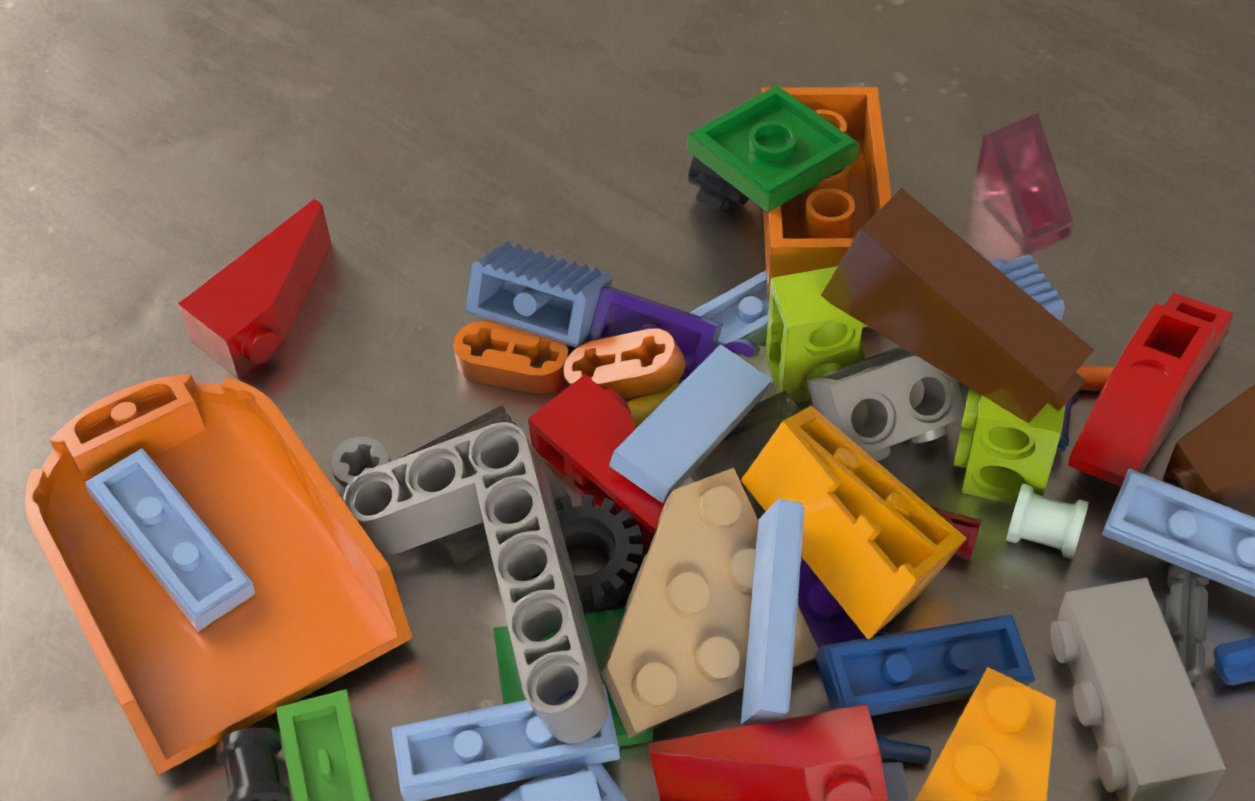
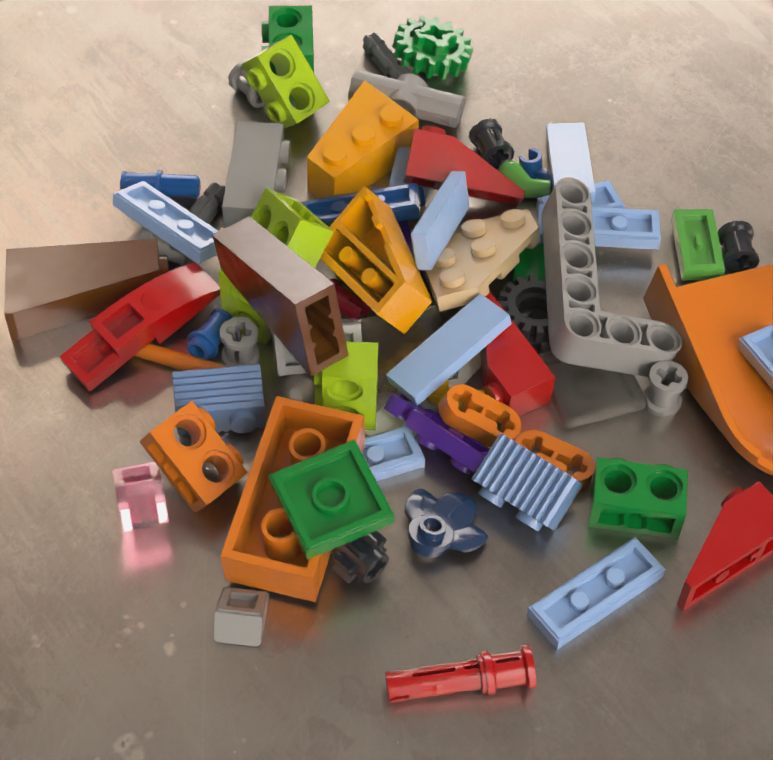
camera: 170 degrees left, 0 degrees up
none -> orange brick [139,401,248,513]
none -> lime brick [251,188,334,268]
none -> pin [385,645,537,704]
none -> dark blue plate [404,489,488,558]
none -> light blue tile [527,537,666,650]
none -> green brick [588,457,688,540]

